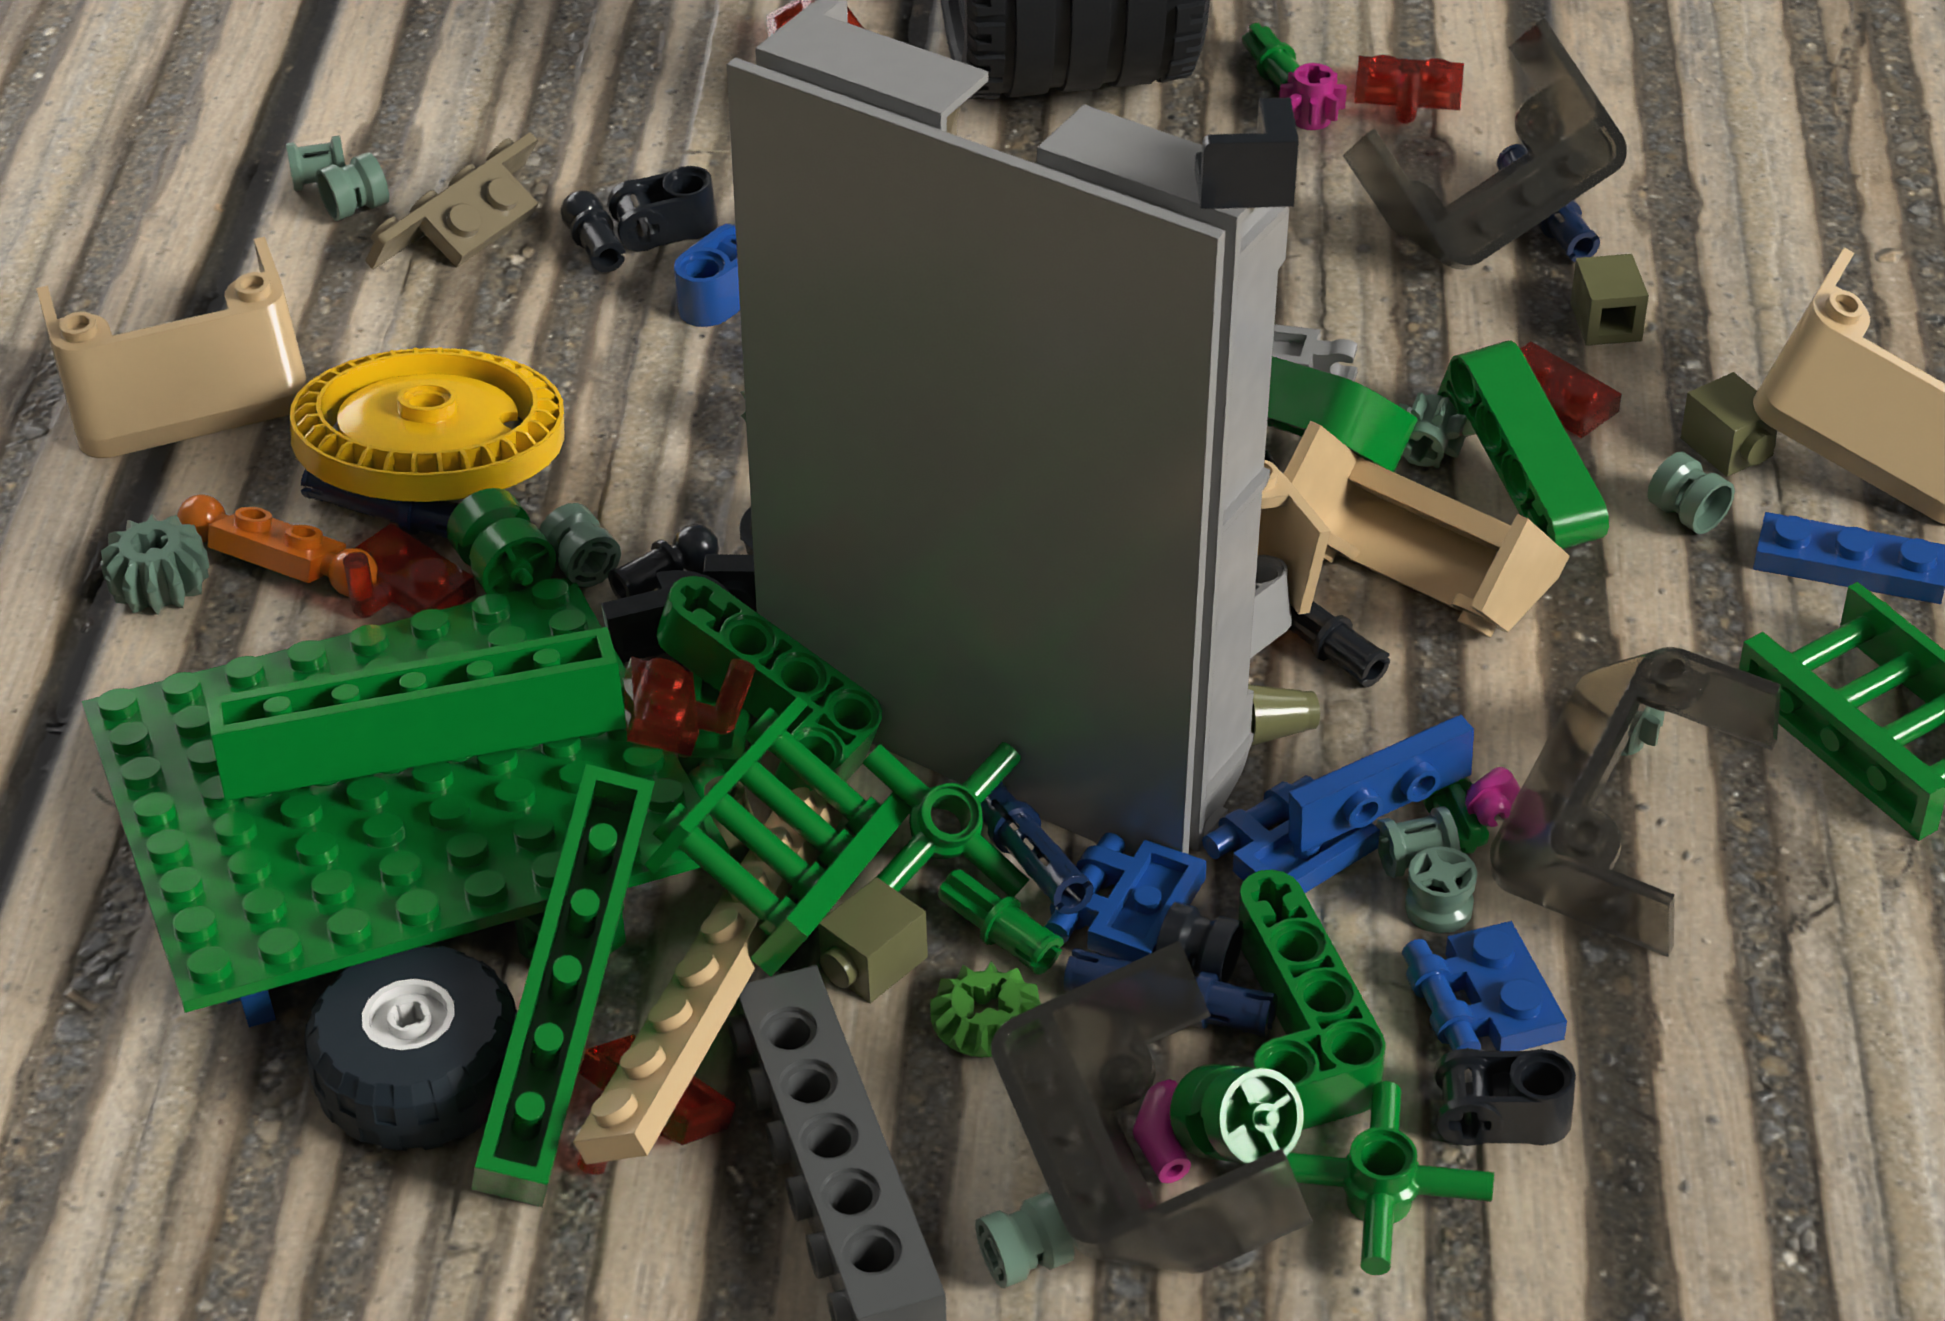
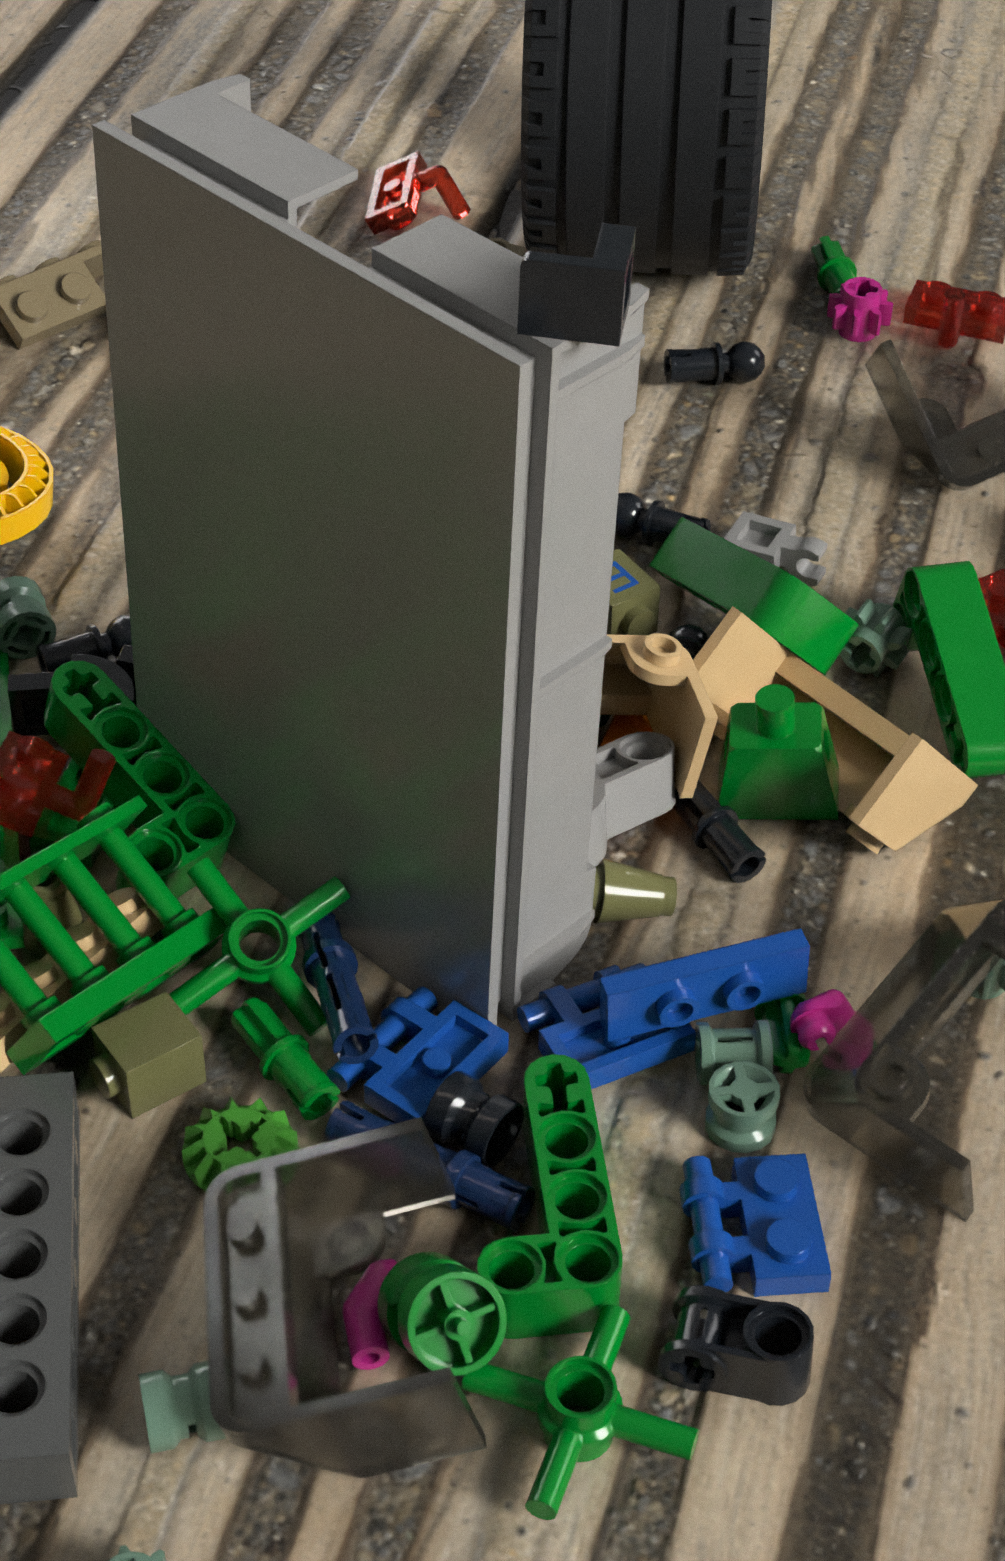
camera: 10 degrees right, 0 degrees up
none -> green torso [717,684,839,820]

